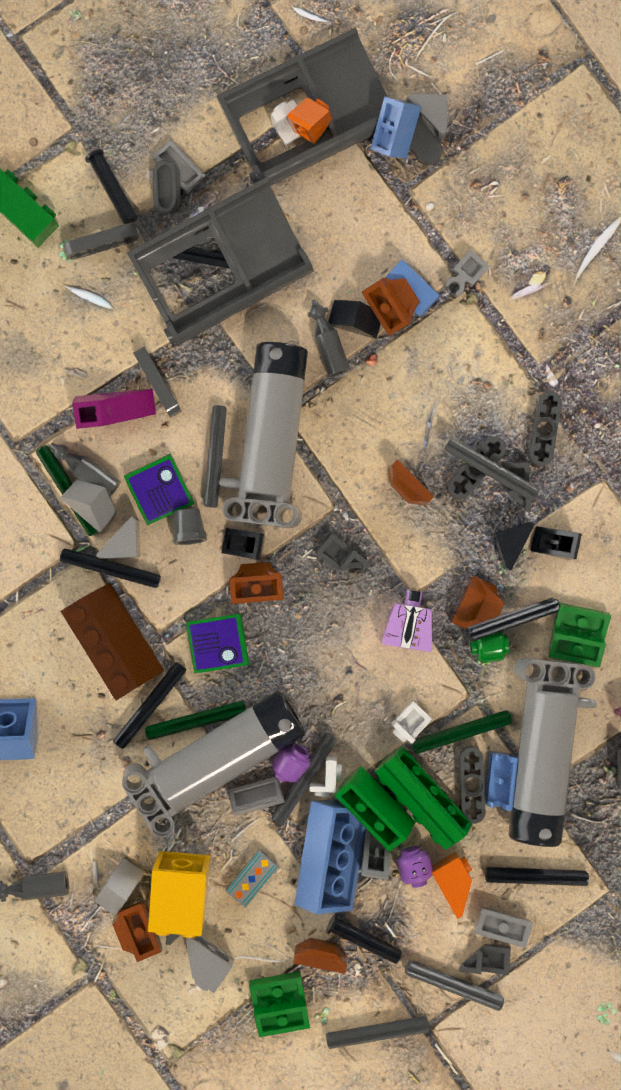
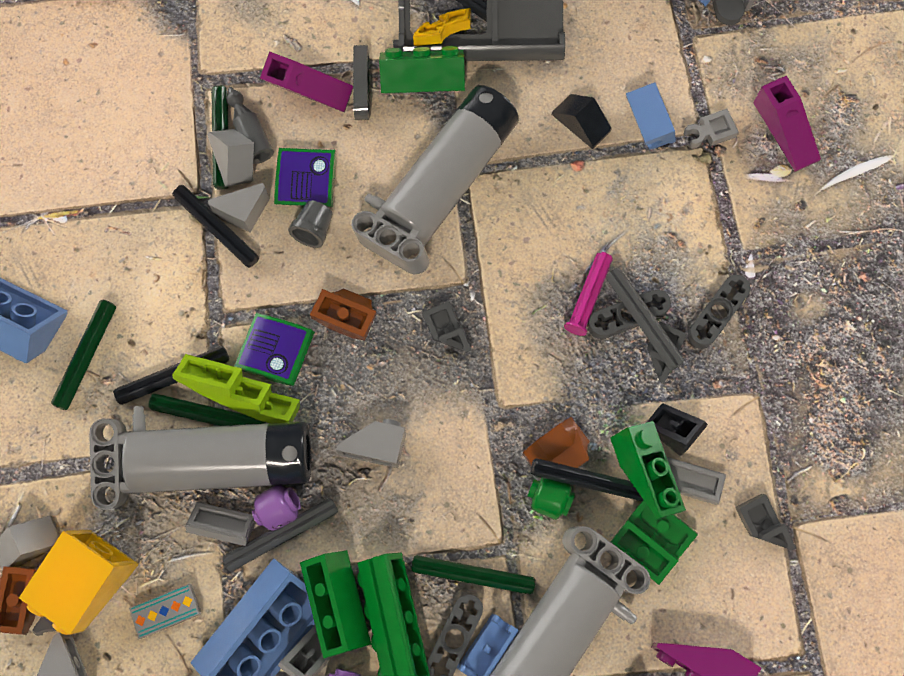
camera: 30 degrees right, 15 degrees down
reddish brown slope [60,583,164,701] -> none
dark grey axle [204,405,227,508] -> none
black slope [221,528,265,560] -> none
dark grey wheel [307,299,350,377] -> none
white bracket [309,757,342,797] -> none
dark orange slope [361,277,420,336] -> none
lavender torso [381,590,432,652] -> none
dark orange slope [388,459,434,506] -> none
white bracket [392,700,432,744] -> none
black slope [492,522,535,571] -> none
none -> dark green axle [51,299,116,410]
none -> lime slope [172,354,300,423]
none -> light grey slope [336,419,406,468]
none -> green brick [379,46,465,93]
none -> yellow tile [413,8,472,46]
none -> dark pink axle [564,252,613,336]
none -> green slope [610,421,686,519]
none -> light grey tile [666,456,726,505]
none -> magenta slope [753,75,821,172]

